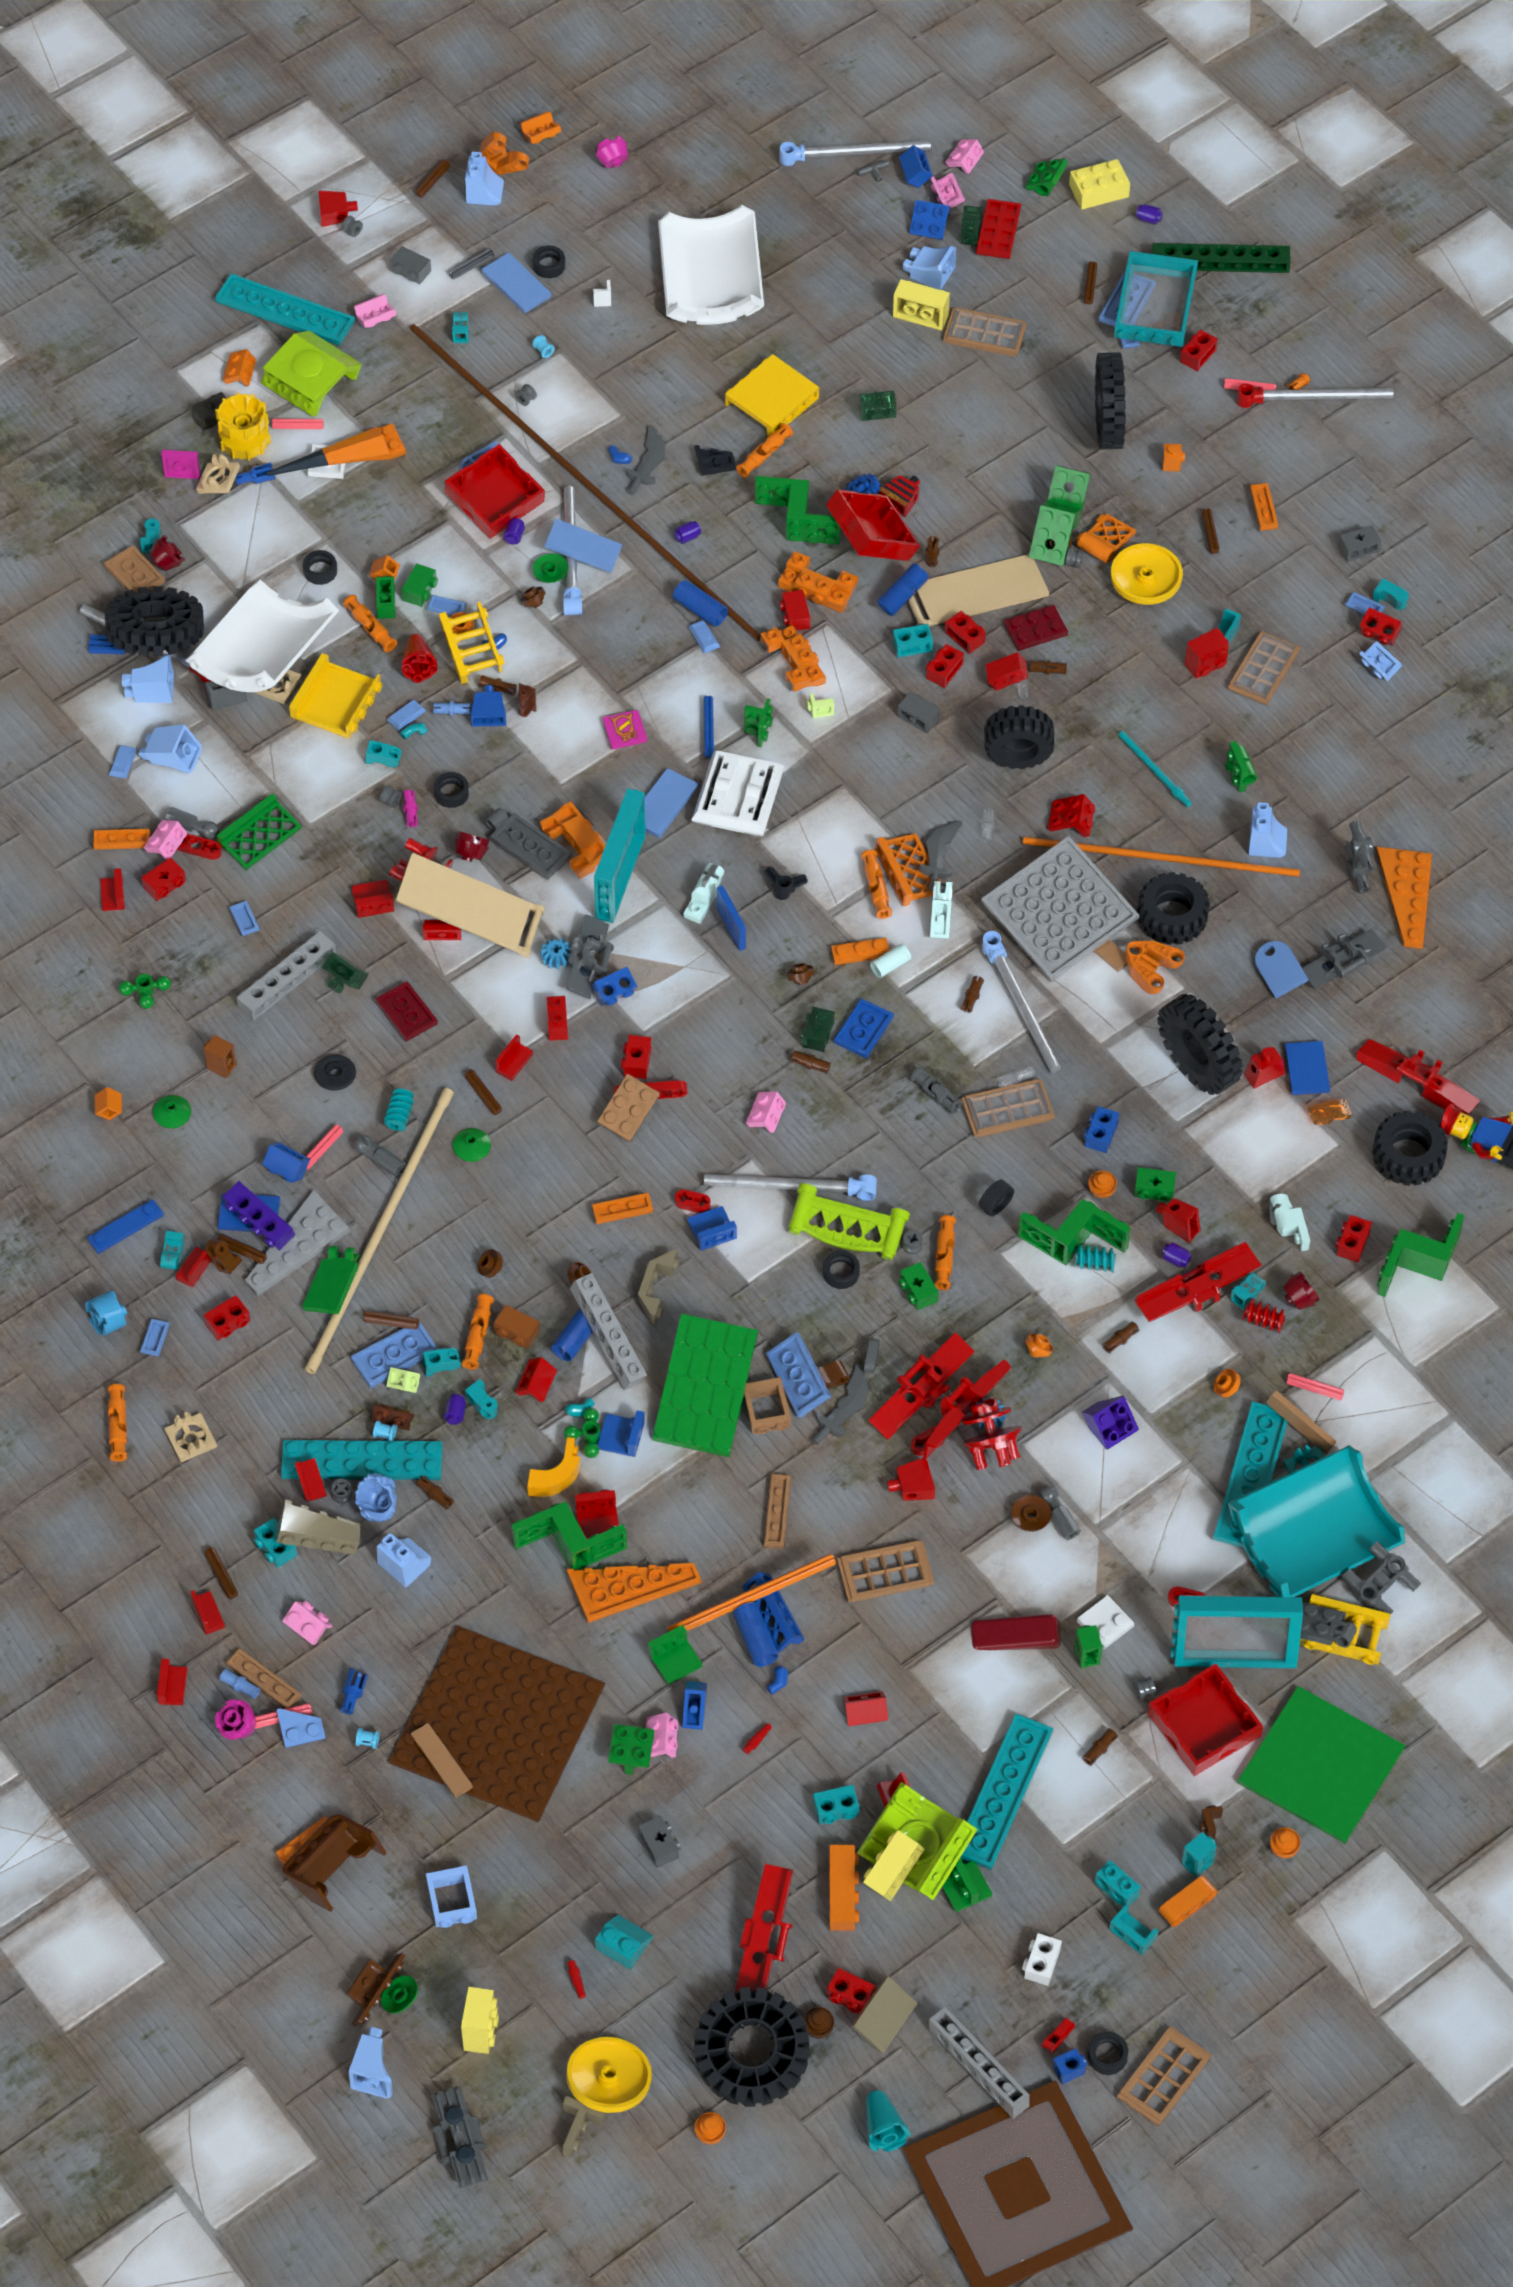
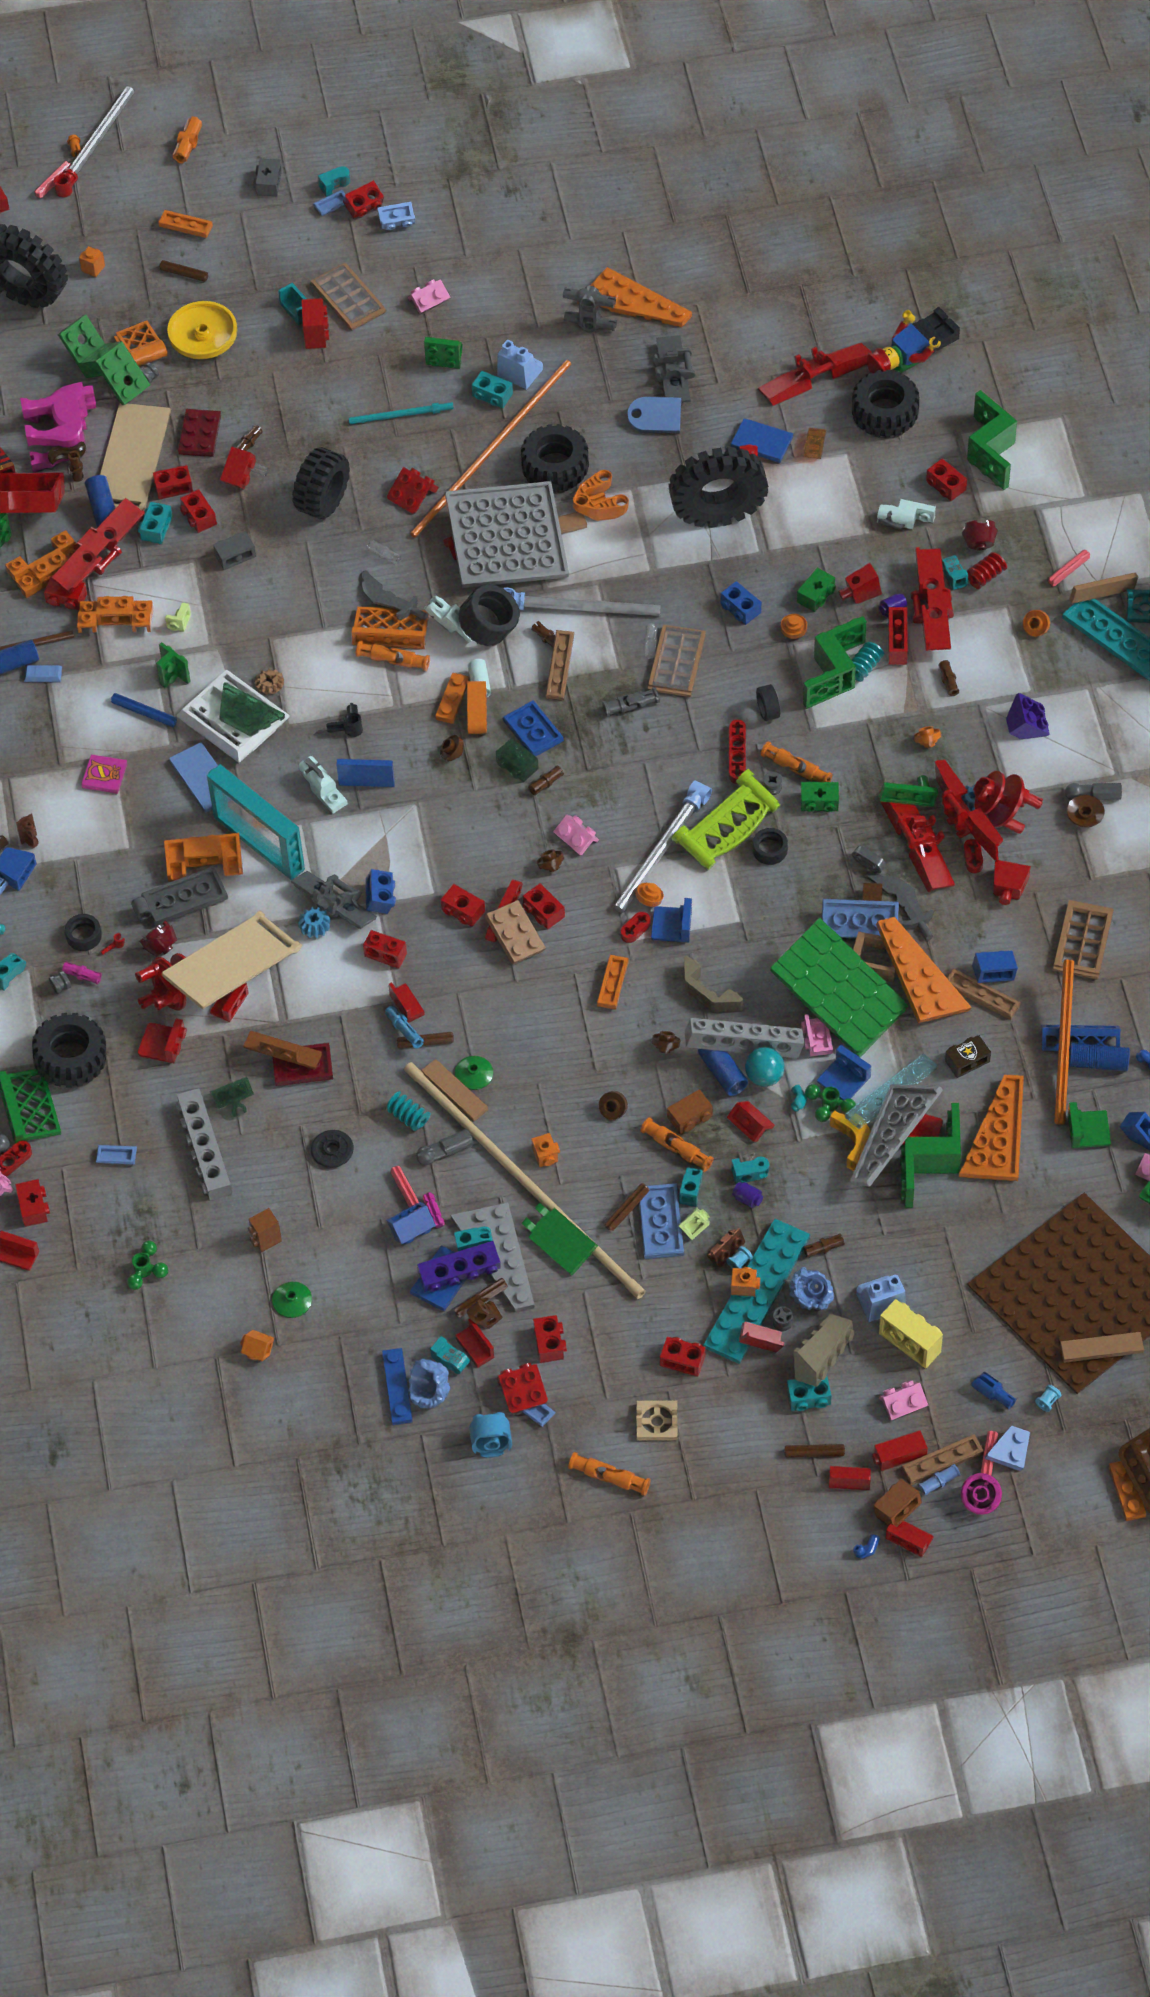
camera: 60 degrees left, 0 degrees up
none -> dark pink piece [20,382,97,473]
none -> black tyre [32,1013,106,1088]
none -> red piece [52,498,145,594]
none -> red hand [100,933,125,955]
none -> orange piece [173,116,202,164]
none -> clear green wing [219,682,285,737]
none -> dark orange bracket [243,1031,322,1069]
none -> medium nougat gear [255,668,284,694]
none -> dark azure pin [385,1006,424,1048]
none -> bright pink bracket [408,279,451,314]
none -> medium blue hair [408,1359,450,1409]
none -> medium nougat tile [421,1059,488,1121]
none -> dark pink axle [423,1192,445,1229]
none -> teal leg [454,1226,493,1251]
none -> black tyre [458,584,520,646]
none -> orange beam [467,681,487,734]
none -> teal brick [472,371,513,408]
none -> red bracket [497,1363,548,1413]
none -> red brick [523,883,565,929]
none -> orange brick [531,1133,560,1167]
none -> reddish brown plate [537,849,564,872]
none -> medium nougat tile [546,630,575,700]
none -> orange plate [635,882,664,907]
none -> red brick [660,1336,706,1377]
none -> red beam [729,719,746,784]
none -> orange brick [731,1267,760,1297]
none -> teal piece [745,1047,785,1087]
none -> bright pink bracket [801,1014,833,1057]
none -> clear light blue tile [845,1053,938,1129]
none -> light grey wing [850,1084,943,1187]
none -> blue arm [853,1534,880,1559]
none -> red brick [872,1430,928,1471]
none -> dark orange brick [873,1479,922,1527]
none -> orange wing [876,917,972,1024]
none -> green piece [879,775,939,807]
none -> light yellow brick [879,1299,943,1369]
none -> red brick [888,607,908,665]
none -> dark brown brick [945,1035,991,1078]
none -> blue brick [972,951,1018,983]

